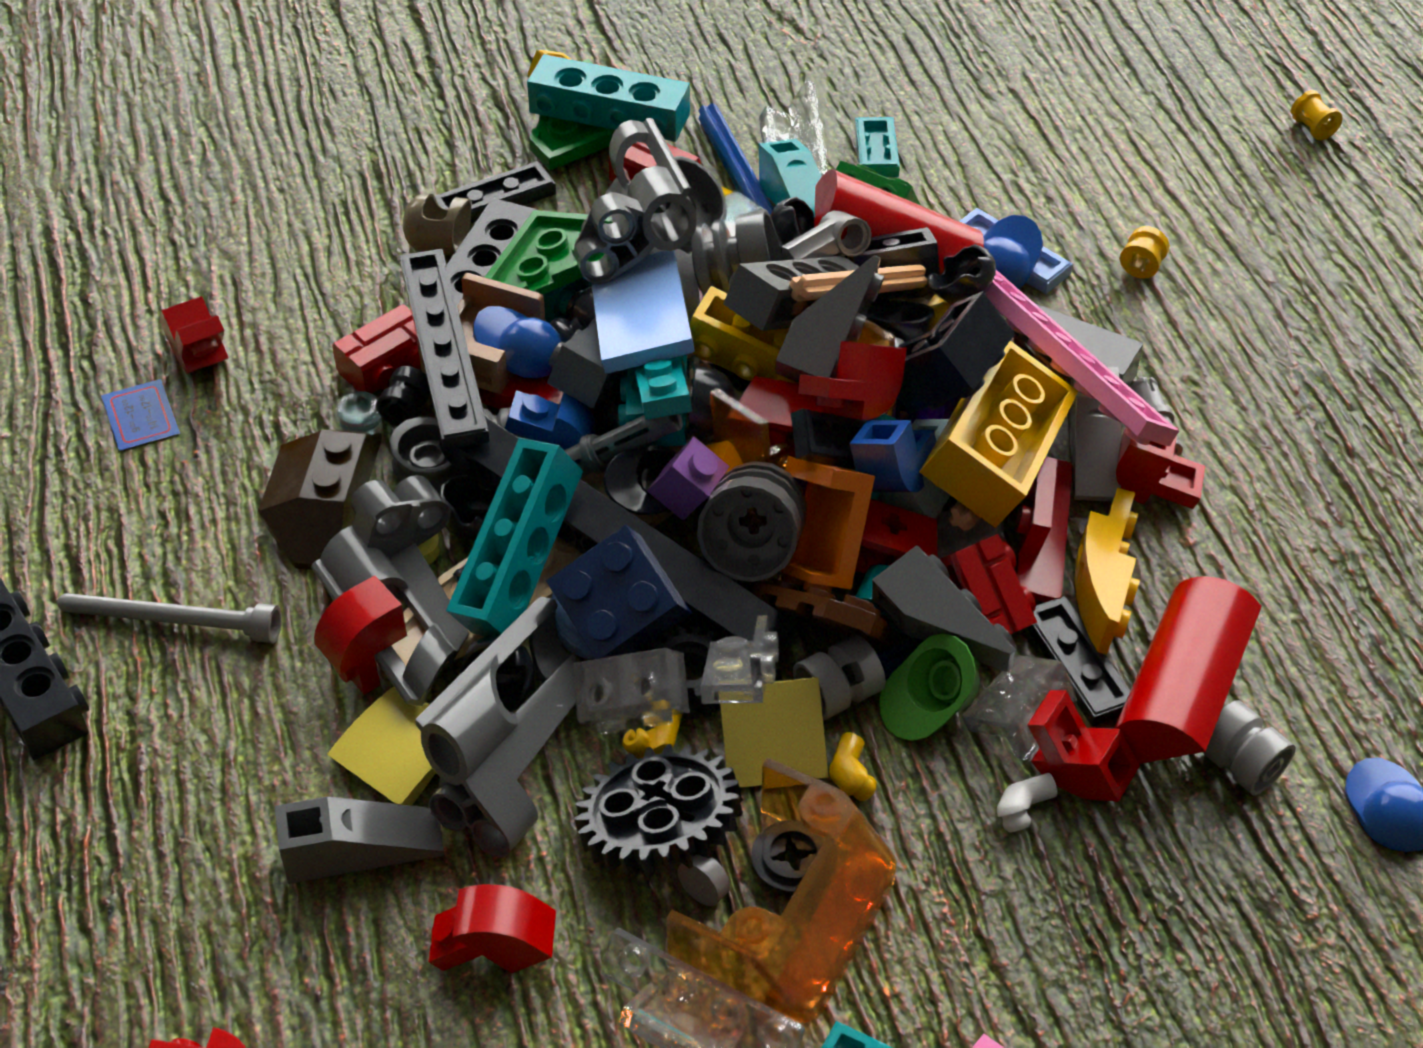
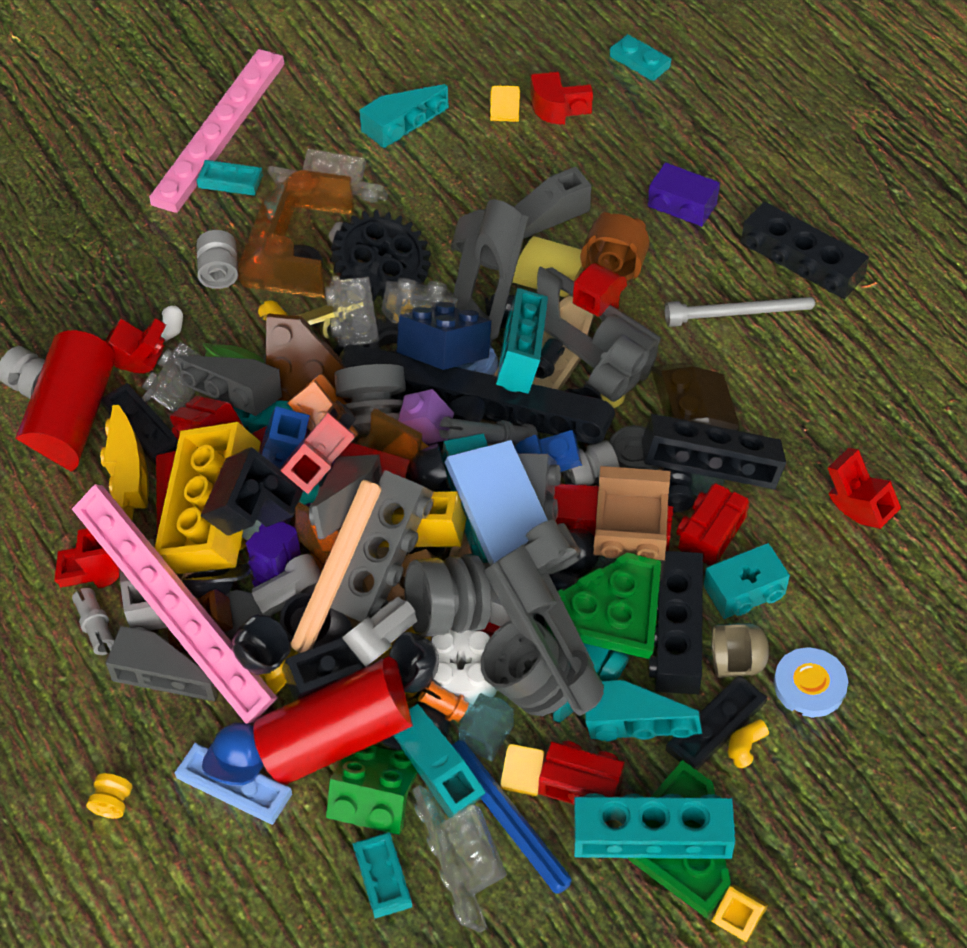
camera: 165 degrees right, 5 degrees up
sticker [101,379,180,451] -> none
tile [399,249,490,450] -> none
red brick [428,884,557,973] -> none
blue cap [473,306,561,379] -> none
teal plate [634,359,692,420] -> none
none -> light grey wheel [196,230,238,289]
none -> dark orange brick [580,212,650,281]
none -> teal slope [586,680,702,741]
none -> black brick [642,413,787,490]
none -> dark purple brick [648,162,720,227]
none -> teal brick [703,543,790,619]
none -> yellow arm [727,719,769,768]
none -> light blue tile [773,647,849,718]

